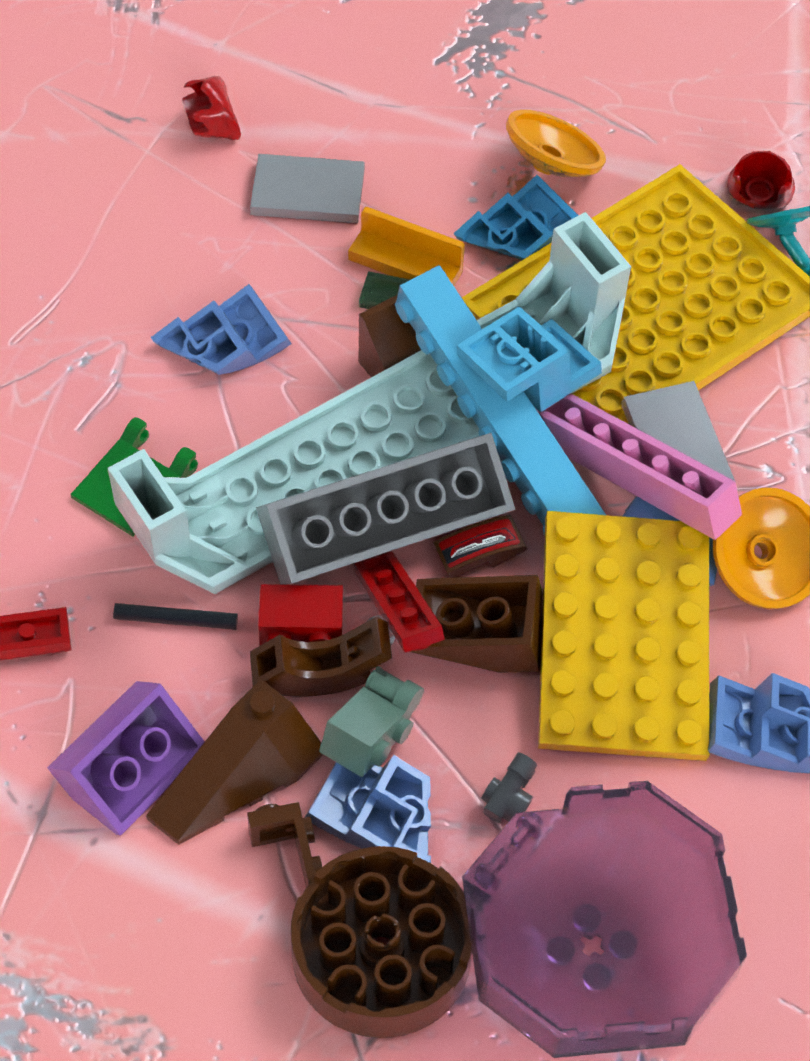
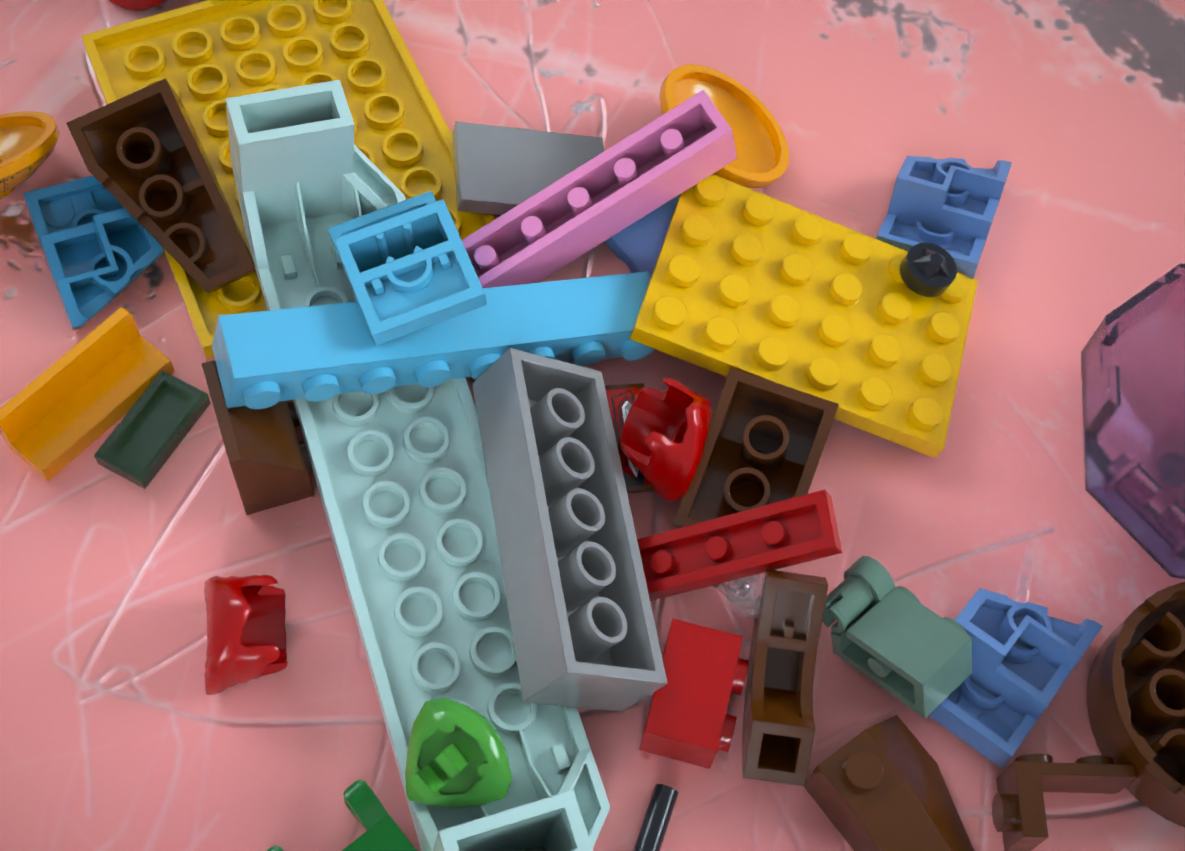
camera: 80 degrees left, 5 degrees up
medium blue slope [151,284,292,375] -> none
dark grey plate [481,752,537,826] -> none
none -> reddish brown wedge [66,78,256,294]
none -> red hair [204,575,288,695]
none -> bright green piece [405,697,512,807]
none -> red hair [620,377,712,501]
none -> black tile [900,243,957,297]

